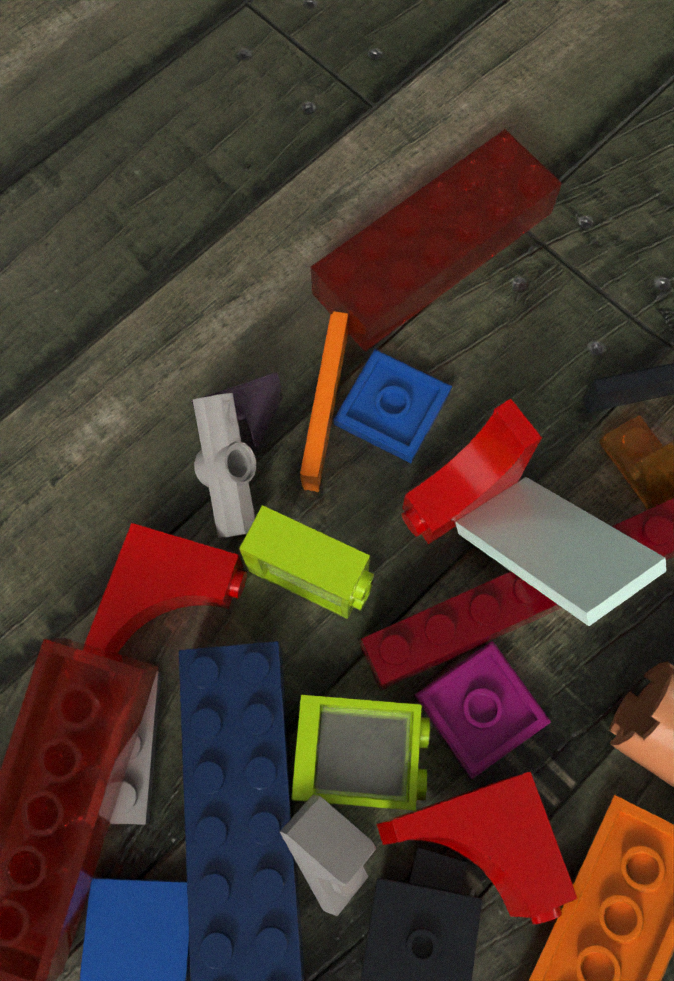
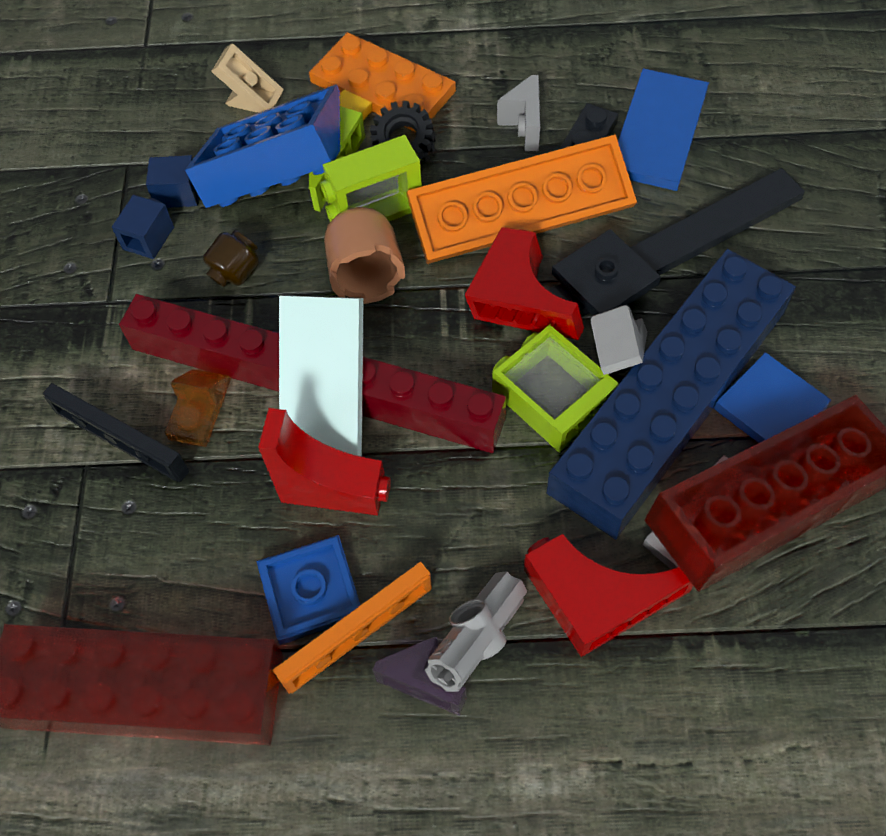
camera: 135 degrees left, 10 degrees down
lime window [239,505,374,619] -> none
magenta tile [413,641,551,779] -> none

